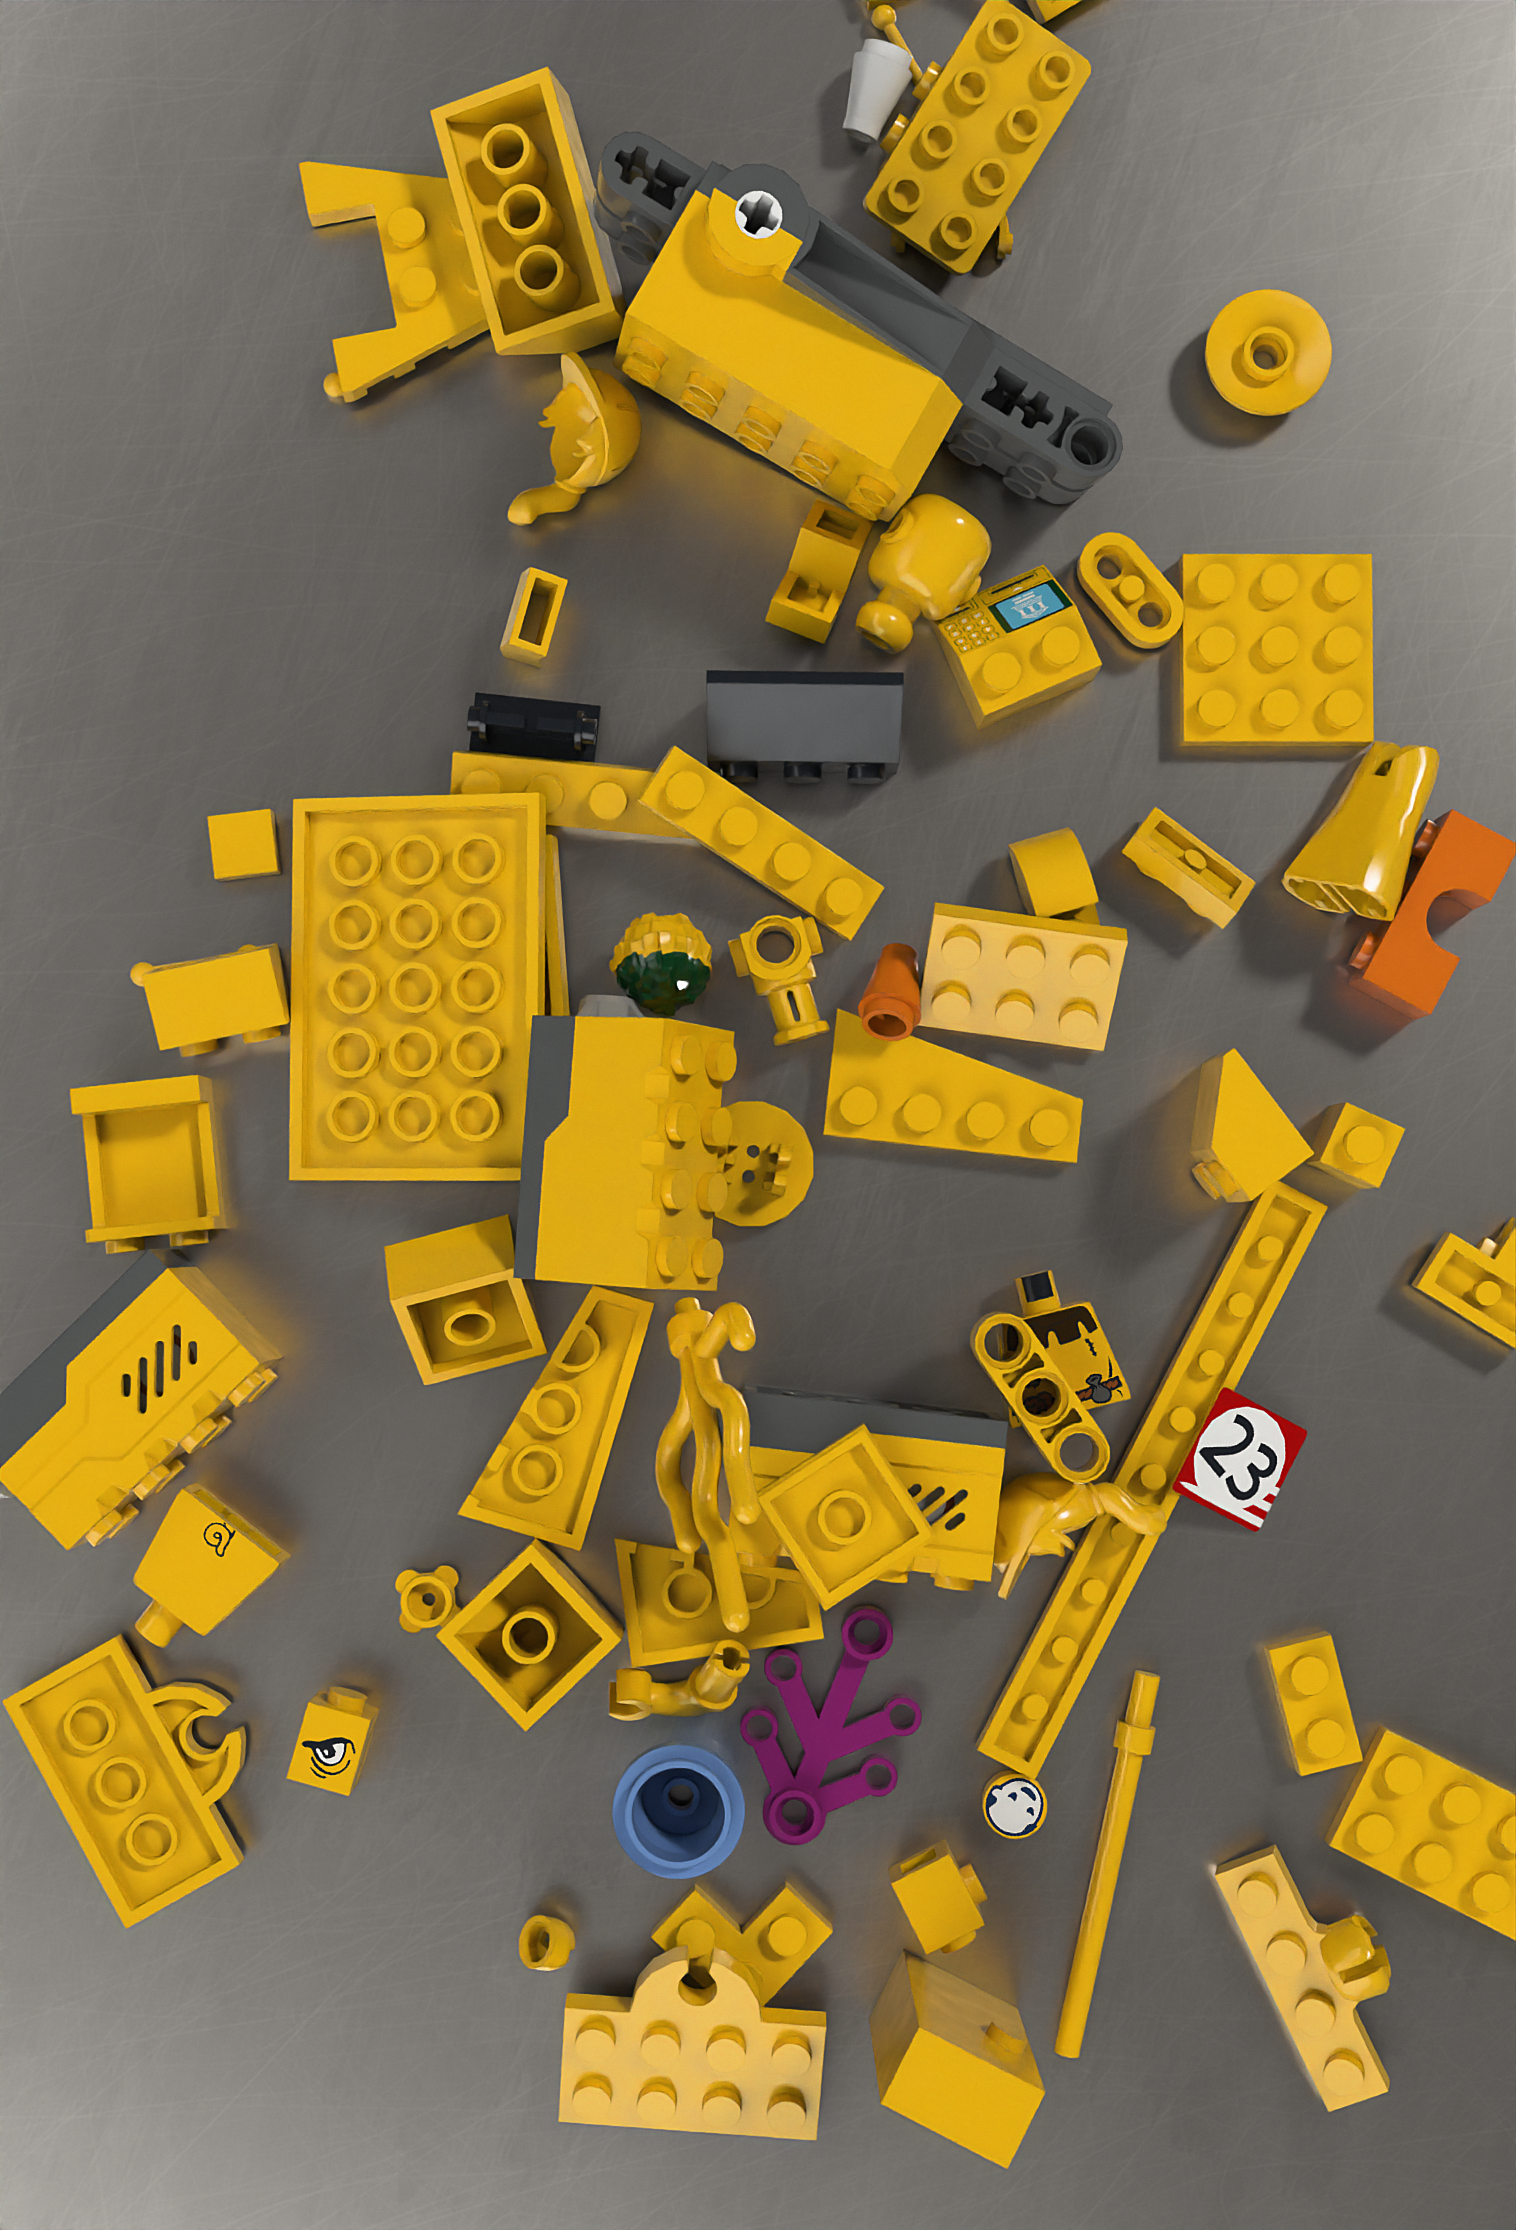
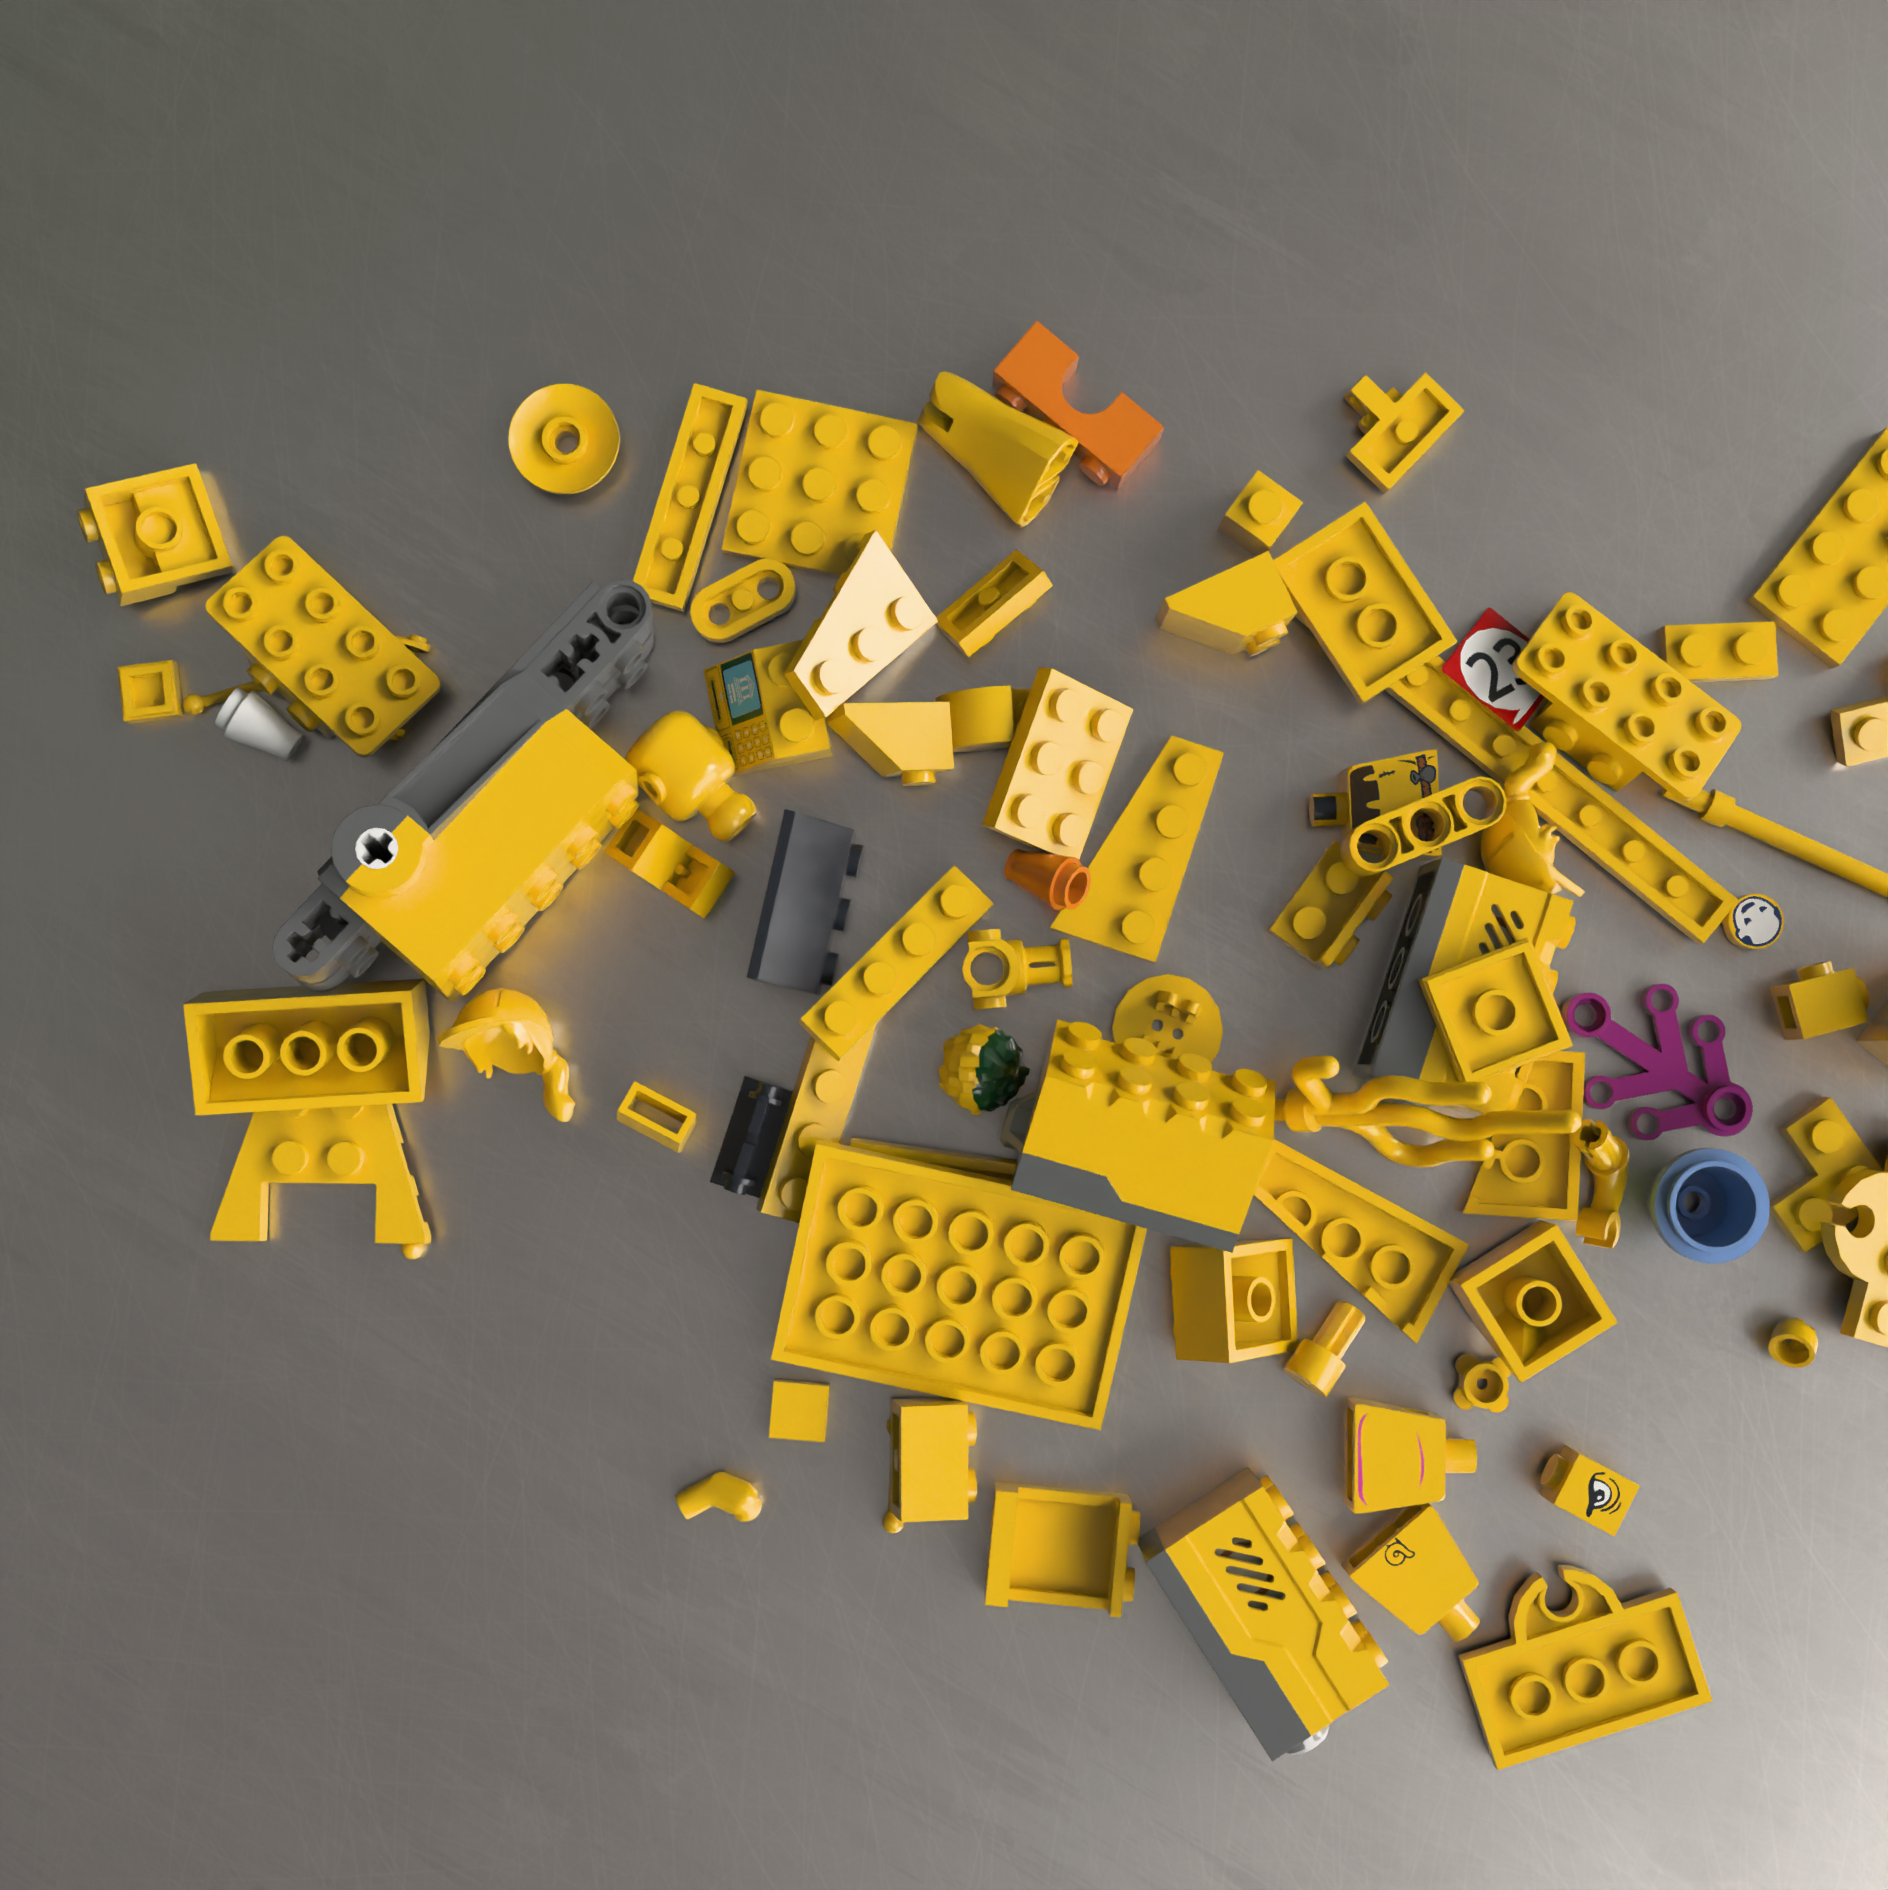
camera: 80 degrees left, 0 degrees up
none -> yellow plate [633,383,748,612]
none -> yellow arm [675,1472,761,1522]
none -> wing [783,530,938,720]
none -> yellow slope [826,702,954,786]
none -> yellow bracket [1267,840,1394,969]
none -> yellow plate [1273,501,1458,705]
none -> yellow piece [1283,1301,1365,1397]
none -> yellow torso [1345,1396,1477,1513]
none -> yellow bracket [1512,592,1741,802]

